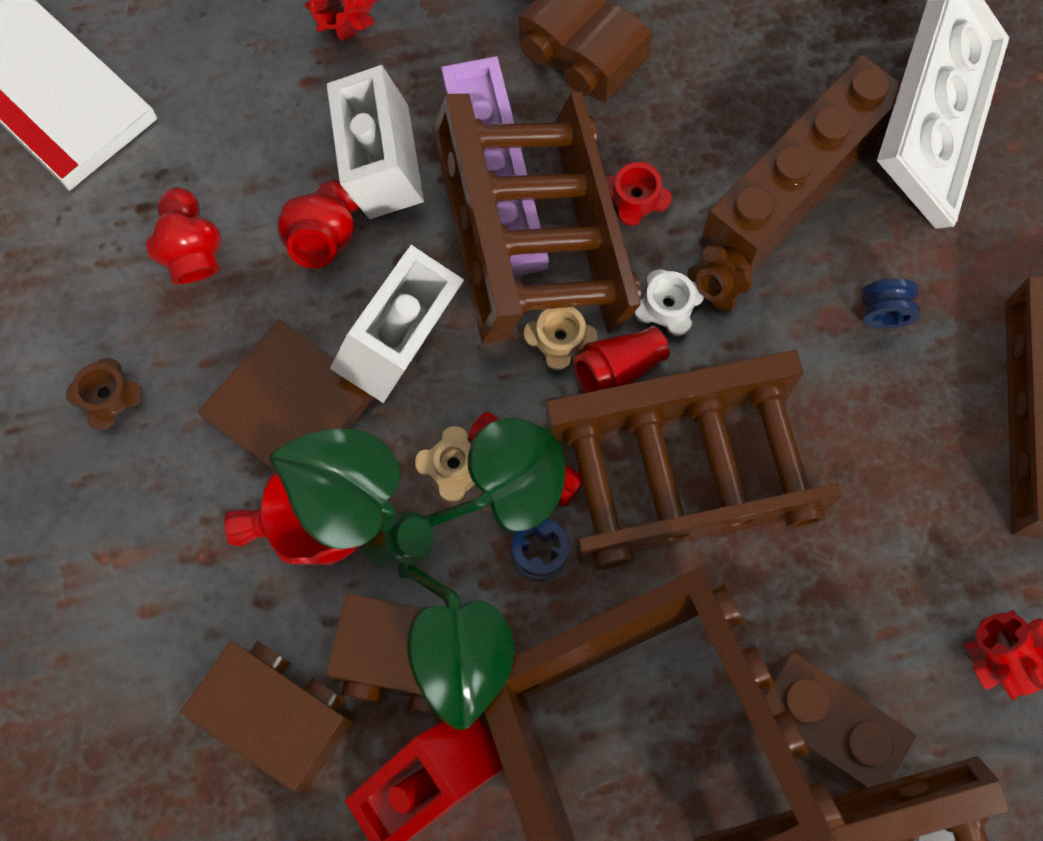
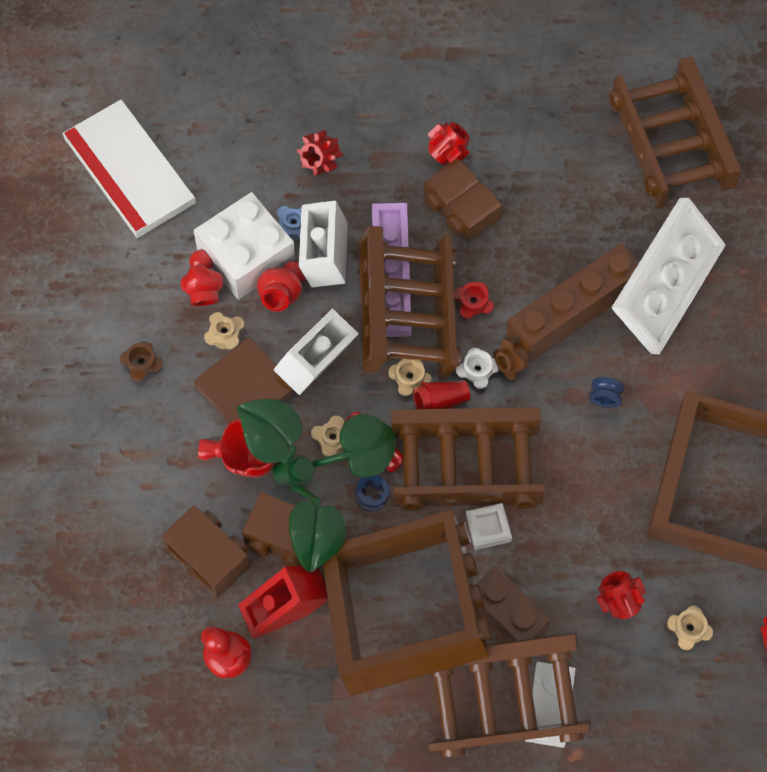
camera: 10 degrees right, 5 degrees down
none -> white brick [194,192,295,300]
none -> tan plate [204,312,244,350]
none -> light blue plate [277,206,302,241]
none -> white tile [465,503,512,550]

